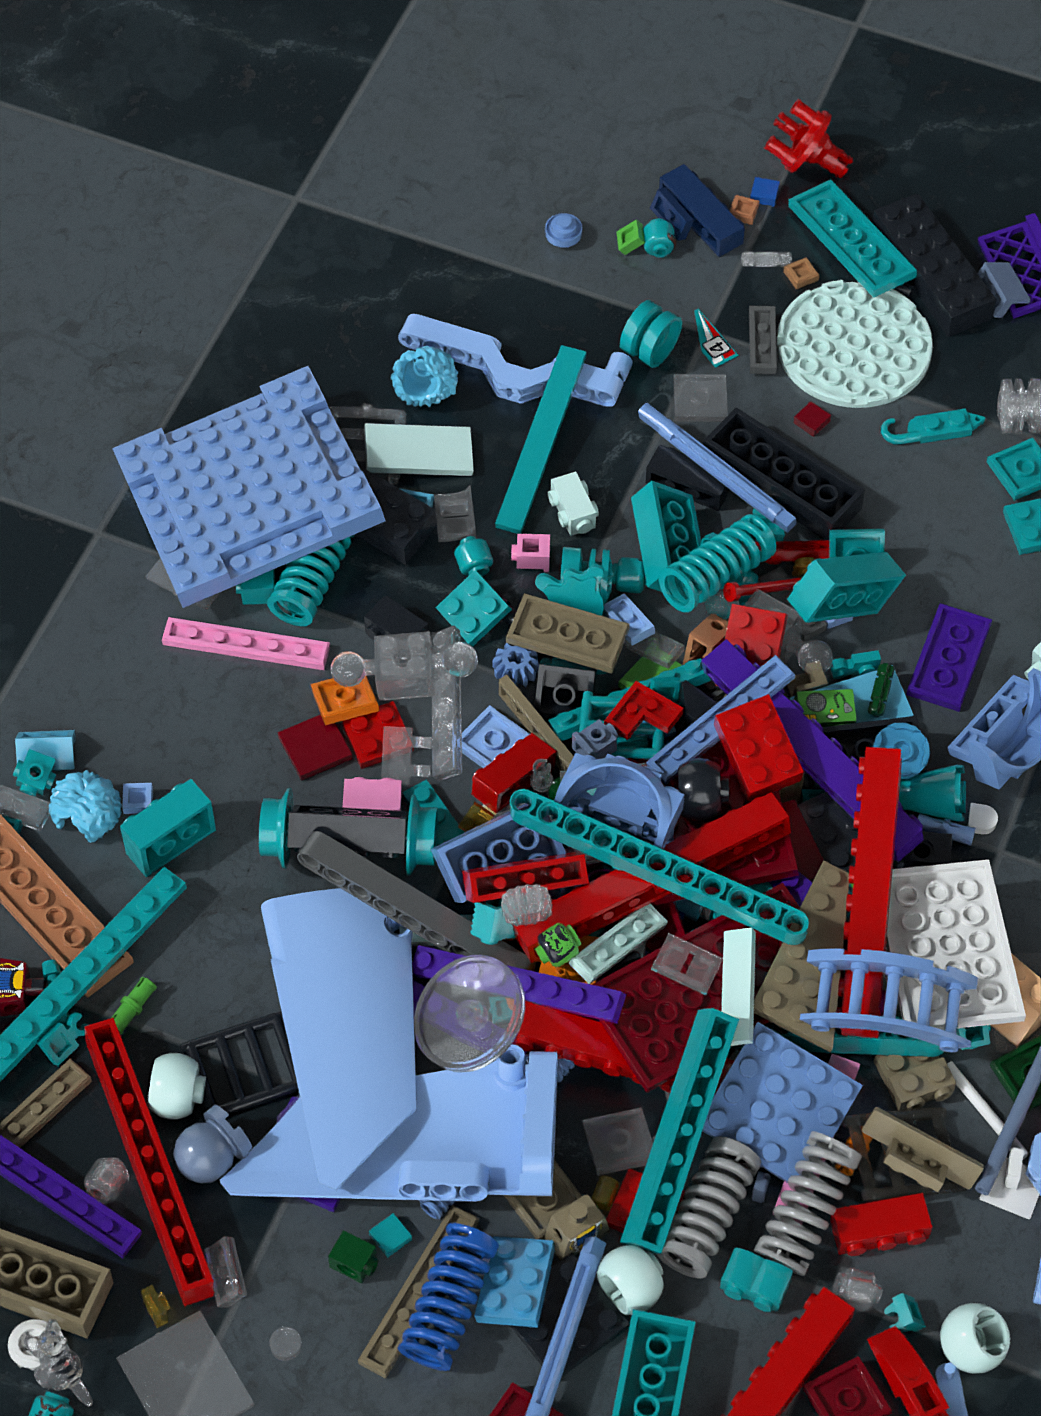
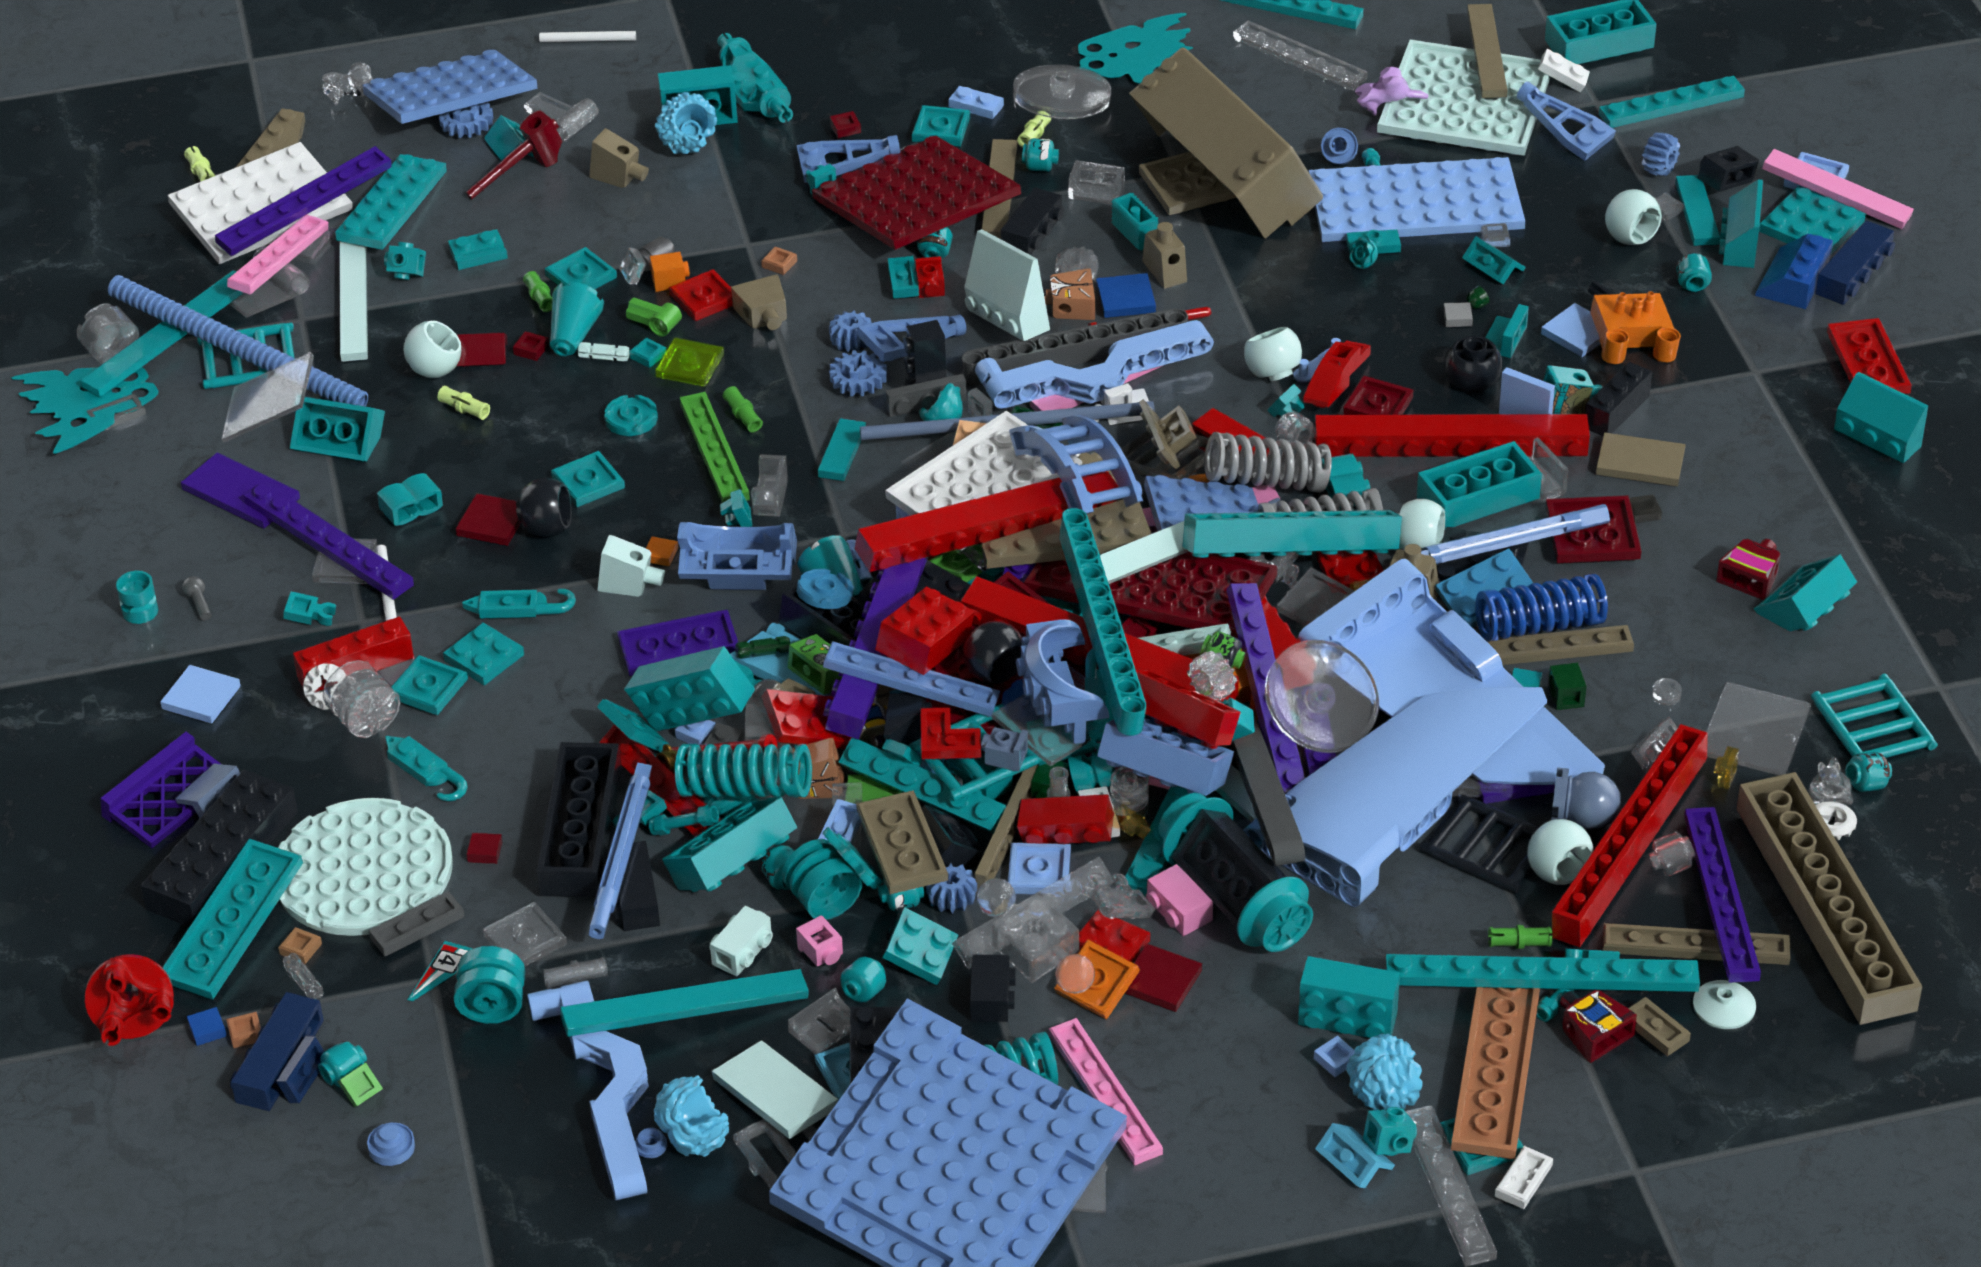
camera: 125 degrees left, 15 degrees down
clear piece [651,933,723,995] -> none
none -> clear pin [543,957,608,988]

